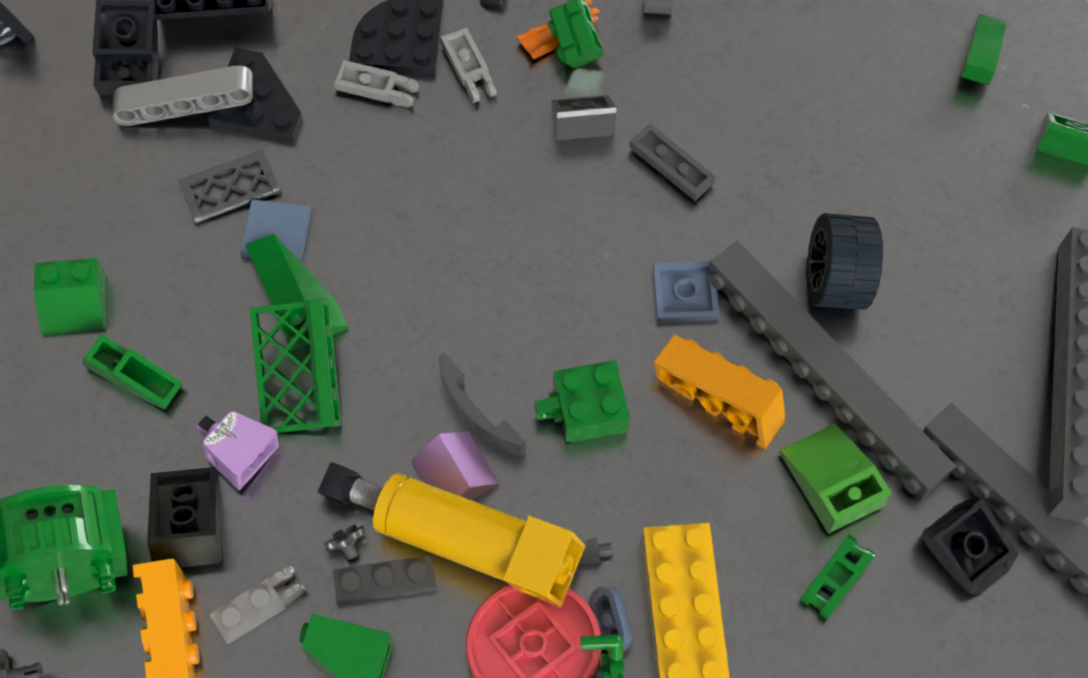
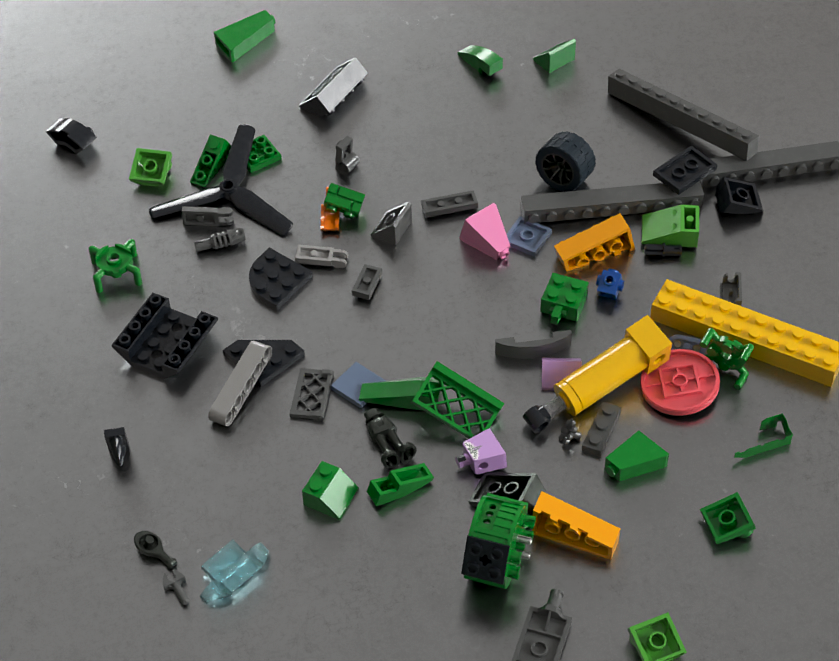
camera: 55 degrees left, 15 degrees down
black slope [92,0,158,95] -> none
light grey hinge [209,566,307,645] -> none
light grey hinge [333,60,419,108] -> none
green plate [800,534,876,620] -> none
none -> dark grey plate [352,264,382,300]
none -> pearl dark grey piece [364,408,417,468]
none -> bright pink slope [459,203,510,260]
none -> blue brick [596,269,625,300]
none -> black axle [644,243,682,257]
none -> black plate [653,146,717,195]
none -> dark grey hinge [720,272,742,306]

